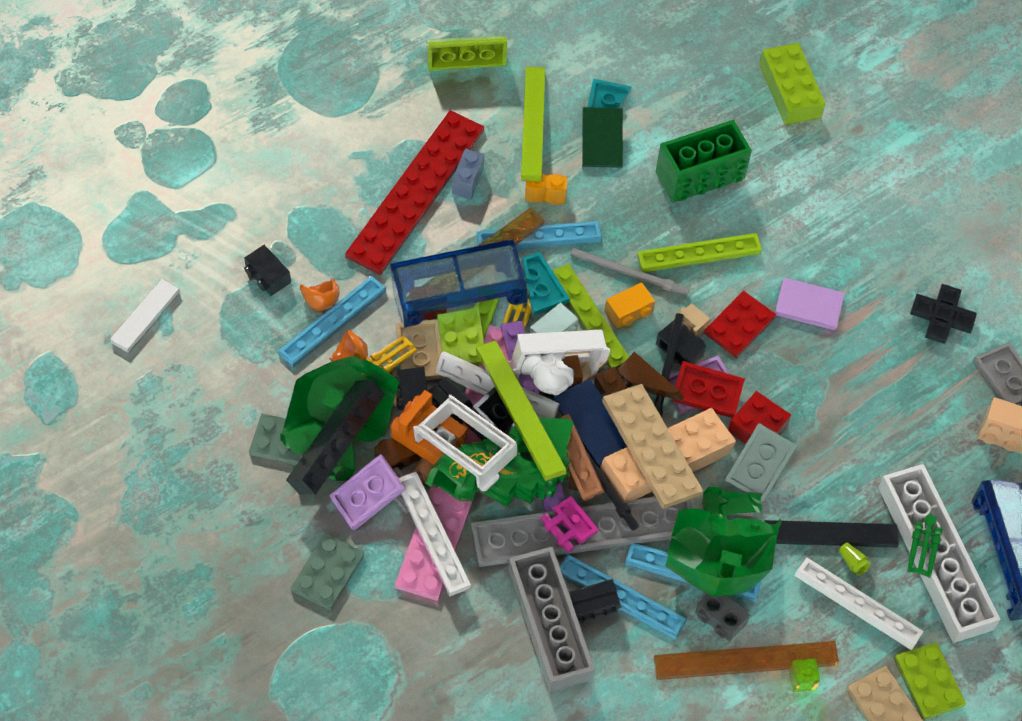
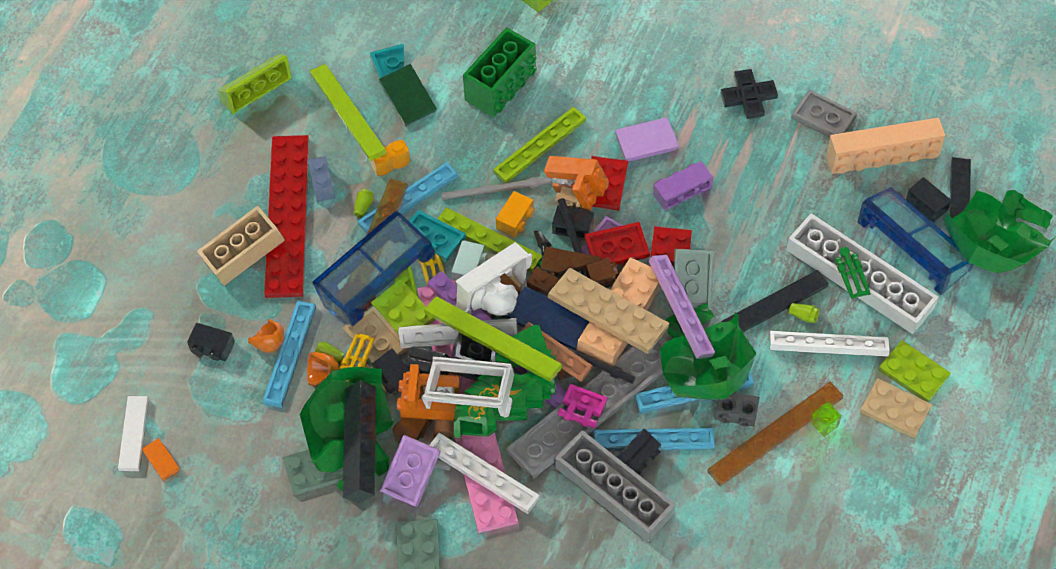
camera: 25 degrees left, 0 degrees up
none -> orange tile [142,438,180,481]
none -> tan brick [197,206,285,286]
none -> lime cone [315,341,345,364]
none -> lime cone [353,189,374,218]
none -> black bar [533,231,552,256]
none -> orange brick [544,156,609,211]
none -> reddish brown piece [586,258,620,288]
none -> lavender plate [649,255,715,359]
none -> medium lavender brick [653,161,713,211]

